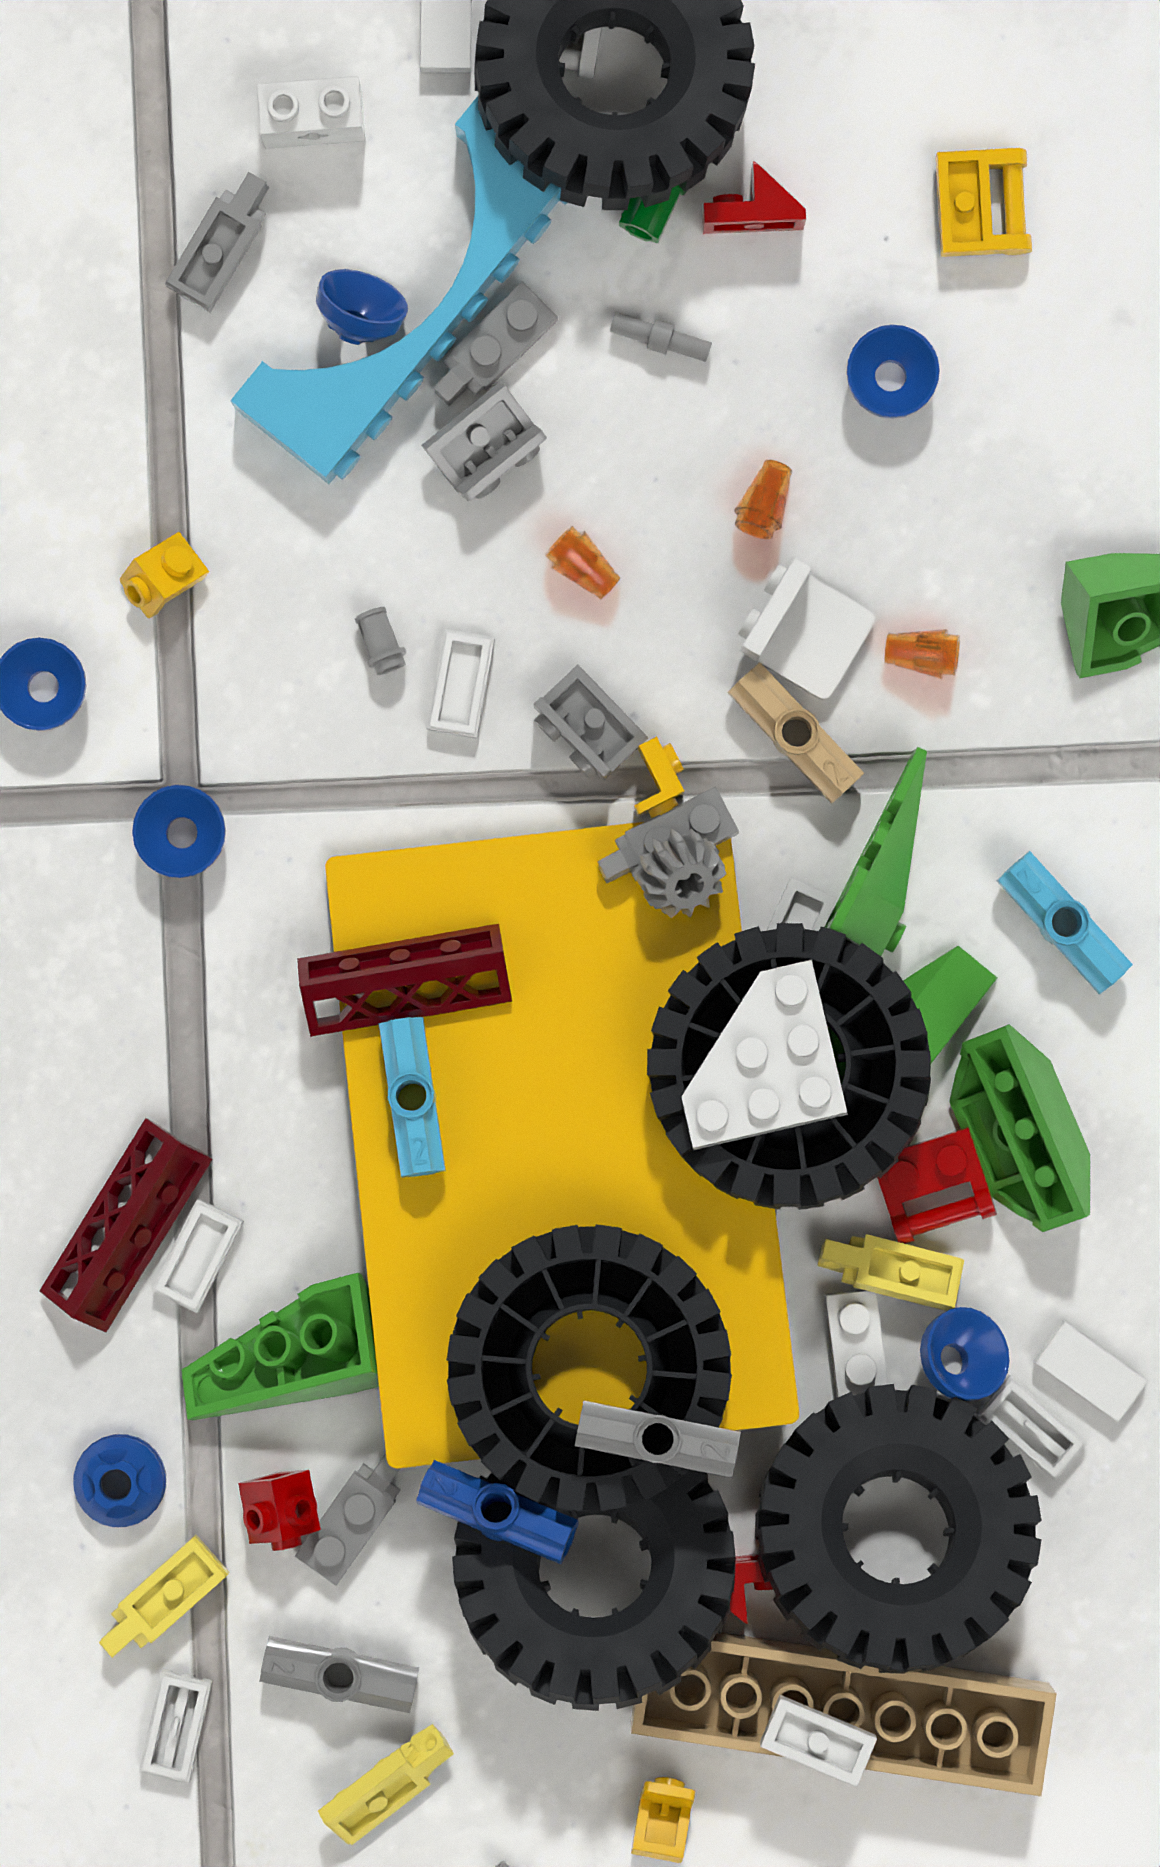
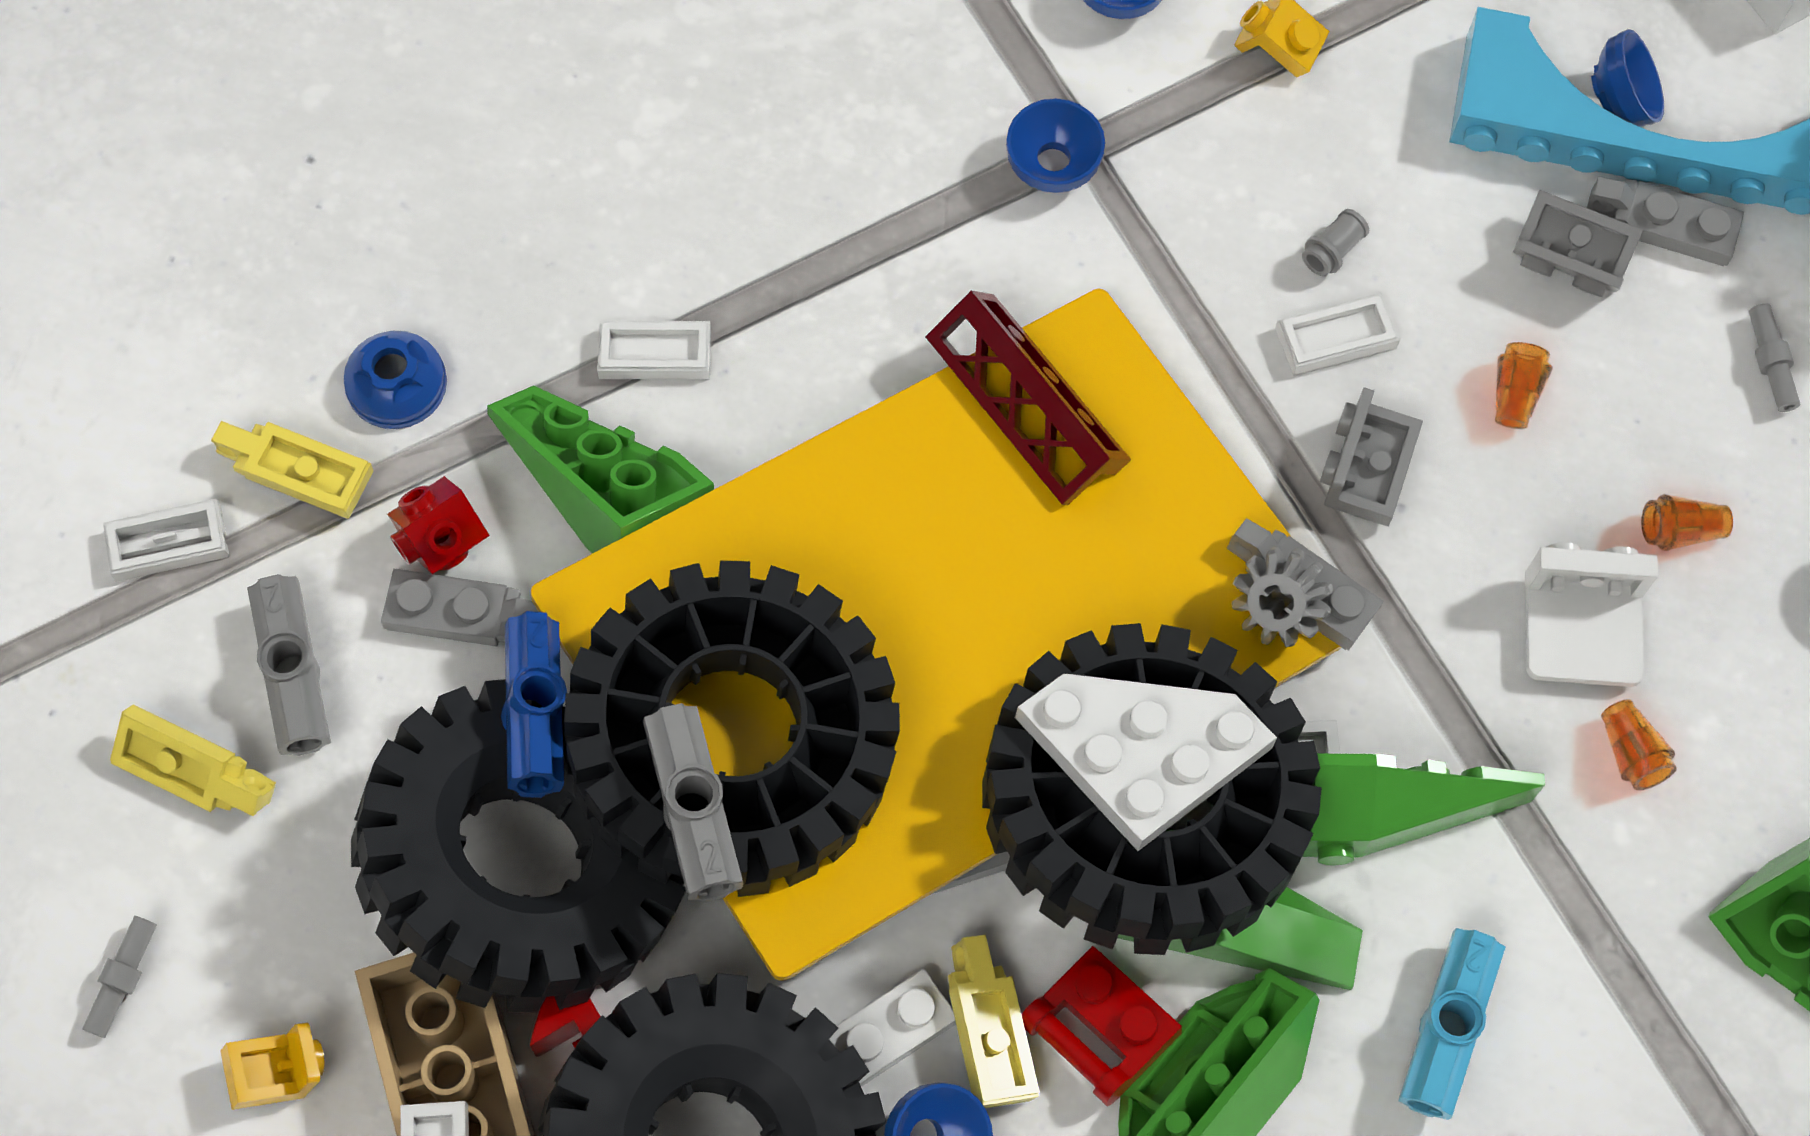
camera: 60 degrees right, 20 degrees down
dark red fence [39,1118,213,1333] -> none
medium azure piece [379,1017,446,1178] -> none
yellow bracket [634,736,684,819] -> none
tan piece [728,662,864,804] -> none

